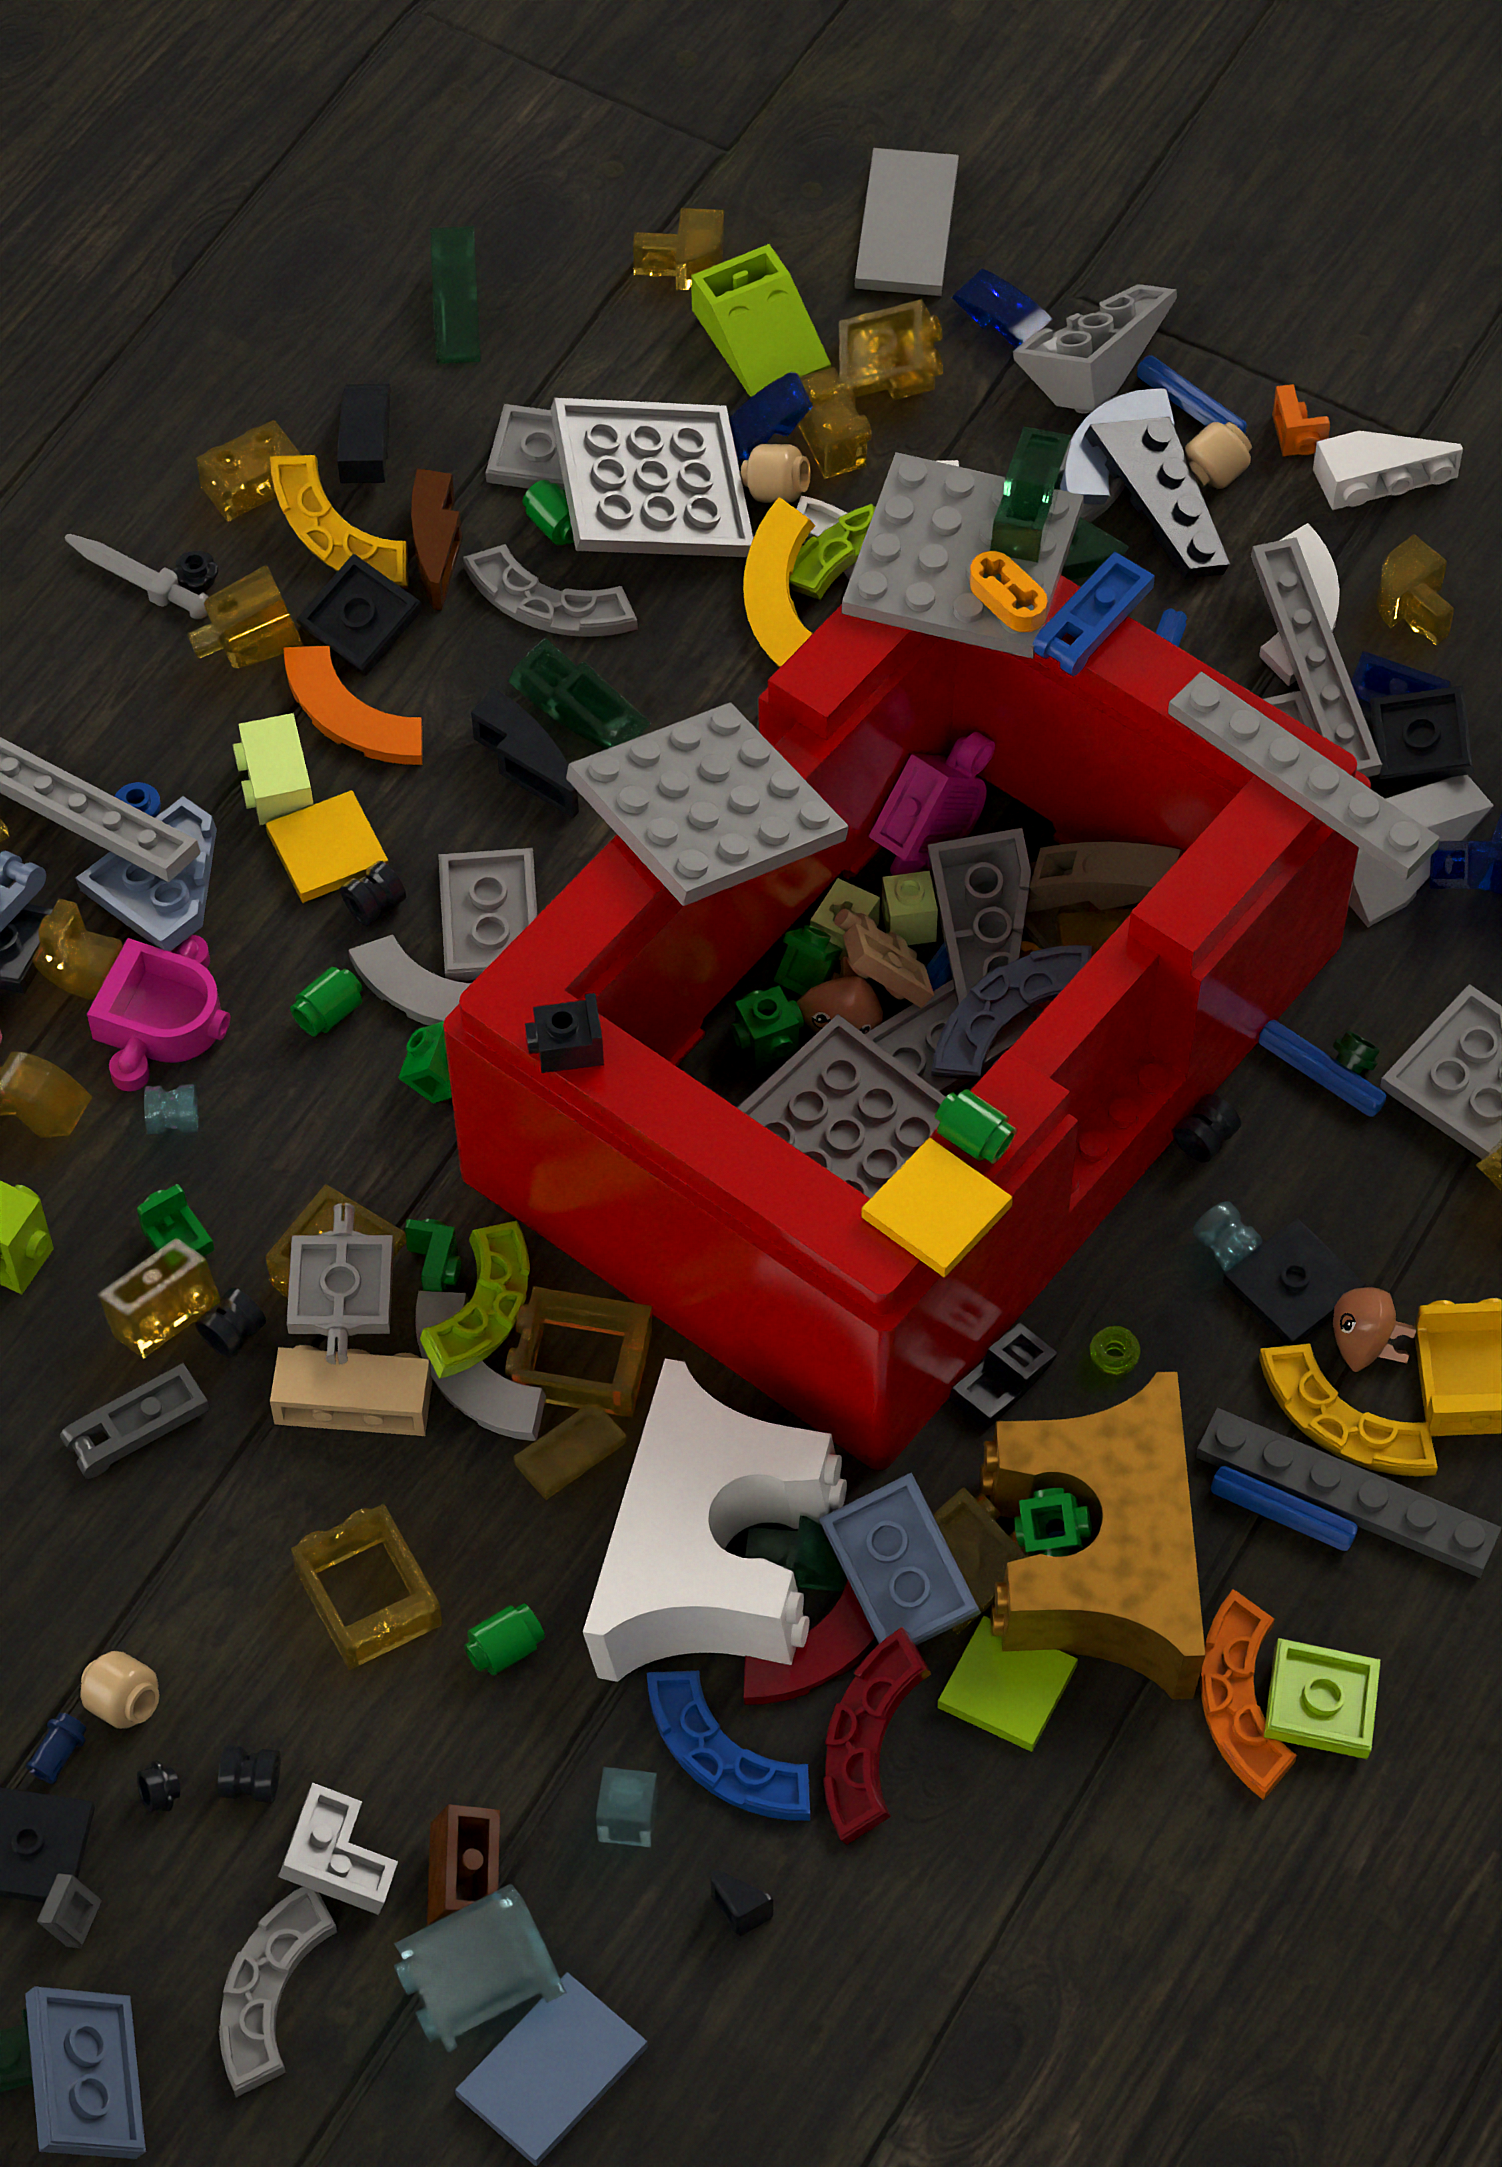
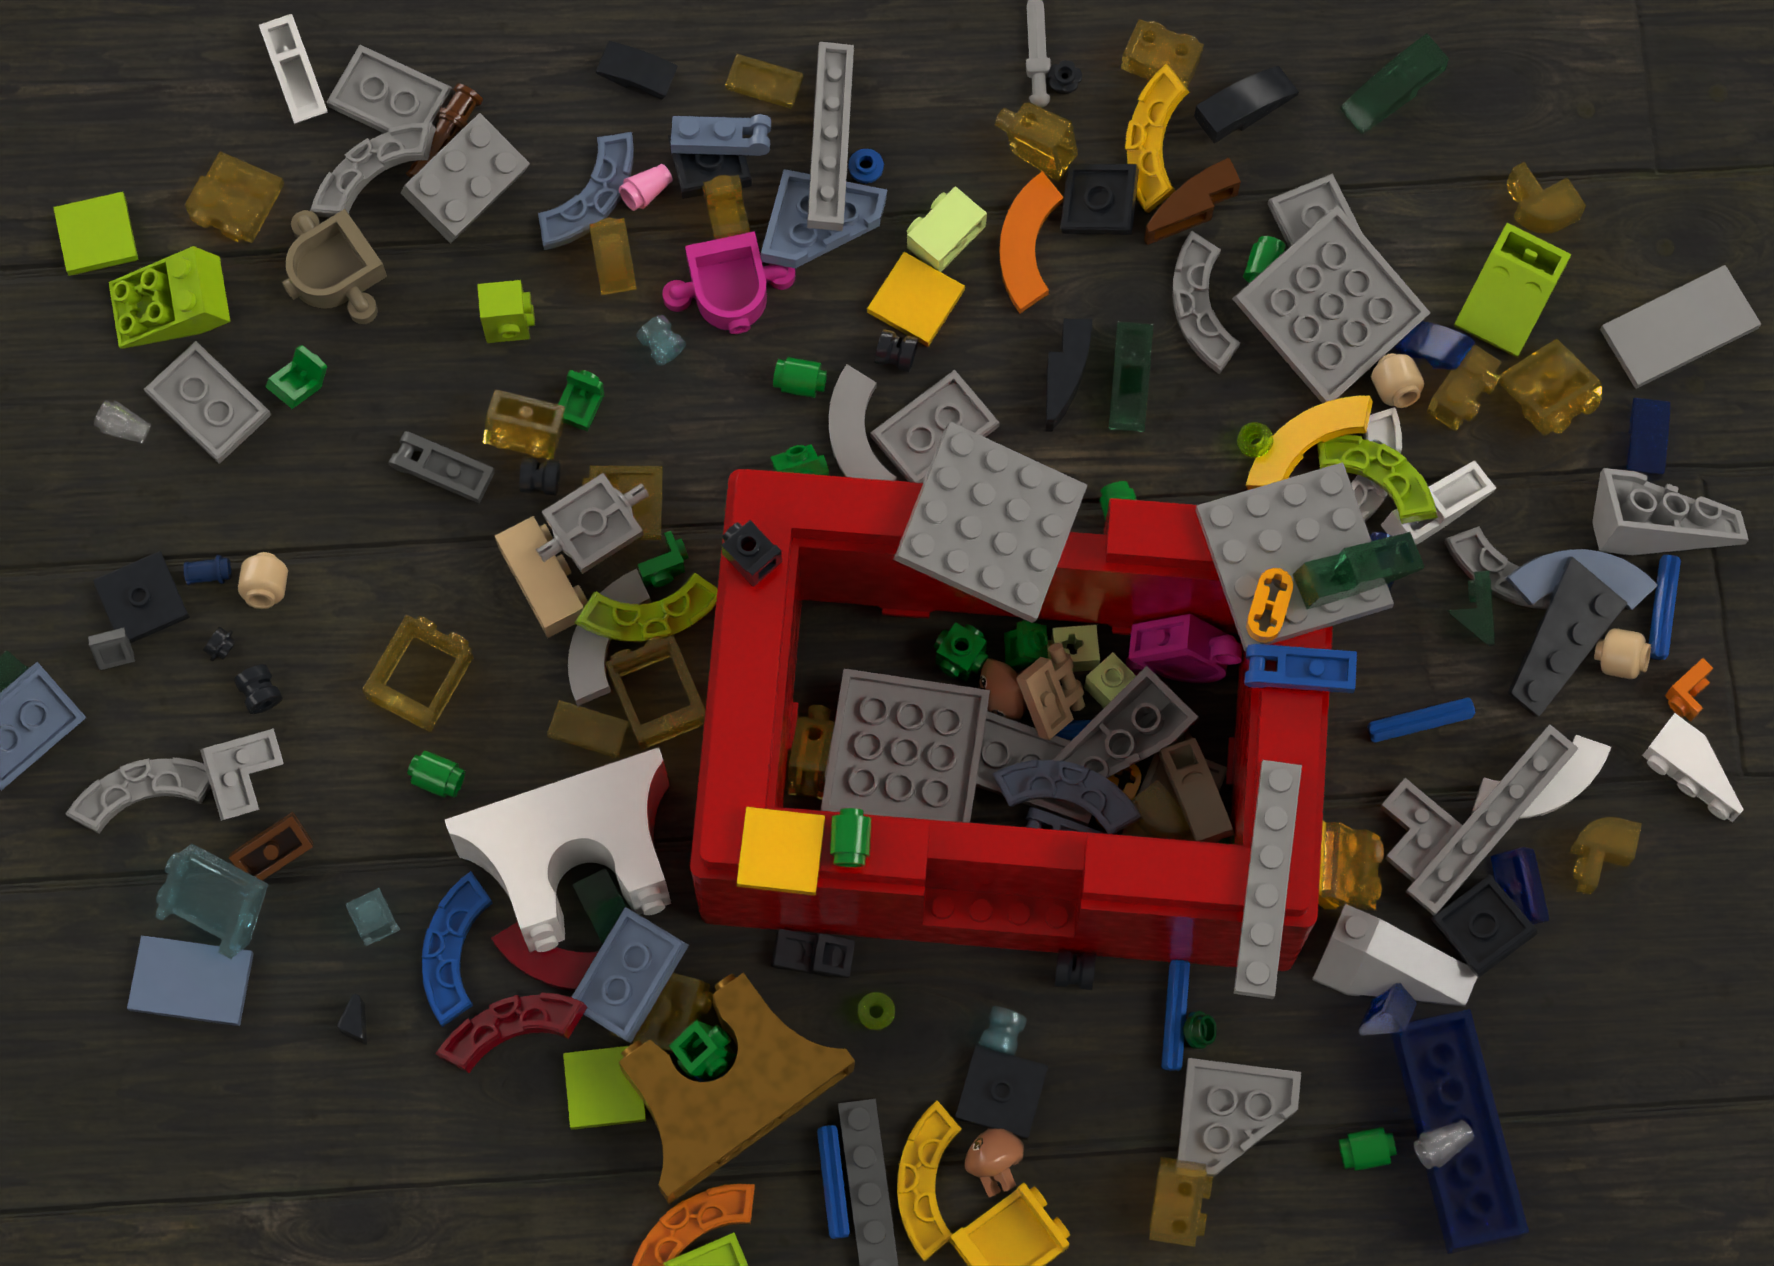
camera: 55 degrees right, 15 degrees up
none -> clear neon green plate [1237,422,1273,457]

